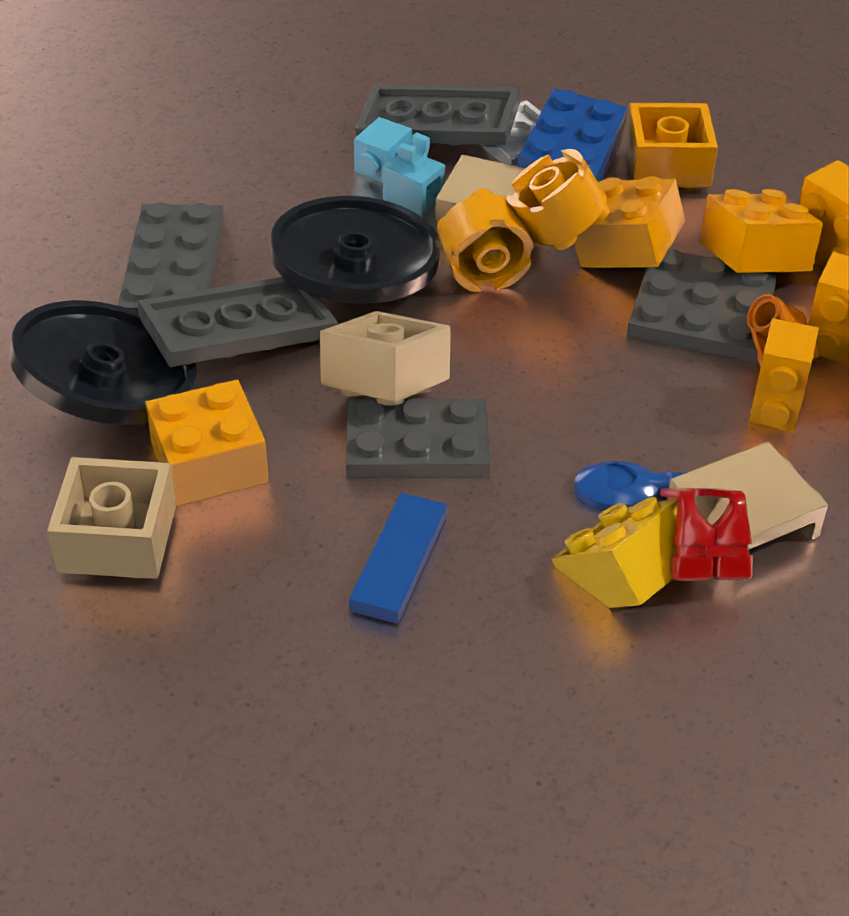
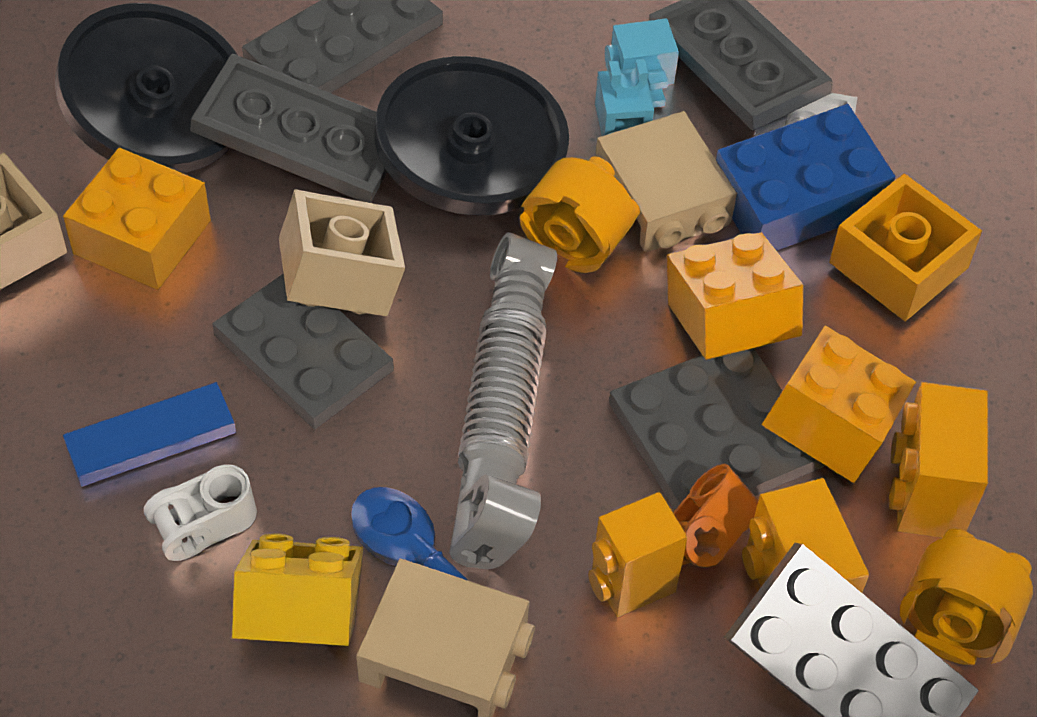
camera: 45 degrees right, 10 degrees up
light orange brick [507,149,610,251] -> none
red piece [660,488,753,581] -> none
none -> white piece [144,464,257,561]
none -> light grey piece [449,232,557,570]

